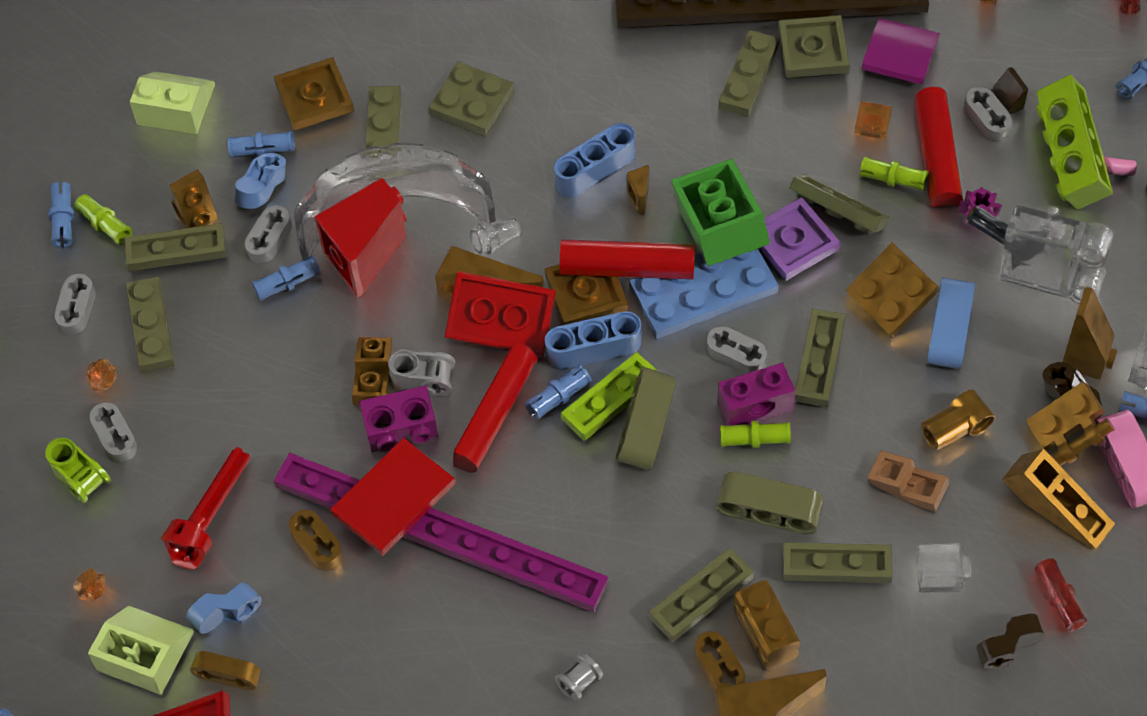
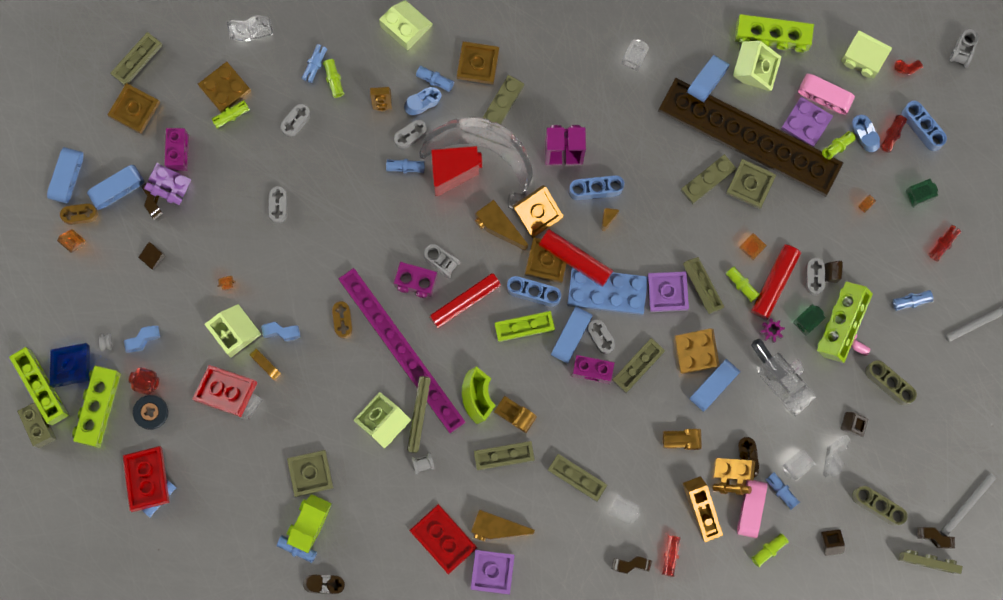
camera: 25 degrees right, 20 degrees up
lime piece [45,437,111,504] -> none
clear orange plate [86,358,117,391] -> none
olive plate [124,223,227,271] -> none
olive plate [126,277,175,373] -> none
red piece [161,447,251,570] -> none
red tile [331,438,456,556] -> none
pearl gold slope [352,337,392,405] -> none
olive plate [428,61,514,137] -> none
red tile [444,271,557,357] -> none
medium blue pin [525,365,591,420] -> none
olive beam [616,367,676,471] -> none
bright green brick [671,158,770,267] -> none
pearl gold beam [695,631,745,692] -> none
olive beam [716,472,824,534] -> none
lime pin [720,421,791,448] -> none
pearl gold brick [733,580,800,670] -> none
magenta slope [861,18,940,85] -> none
medium nougat slope [867,450,949,512] -> none
pearl gold slope [1062,287,1117,380] -> none
none -> yellowish green slope [353,392,411,449]
none -> olive axle [407,376,431,453]
none -> lime brick [462,366,496,424]
none -> pearl gold plate [494,396,537,433]
none -> plate [512,185,564,238]
none -> magenta piece [545,125,586,165]
none -> medium blue beam [551,307,593,364]
none -> clear green brick [793,304,826,336]

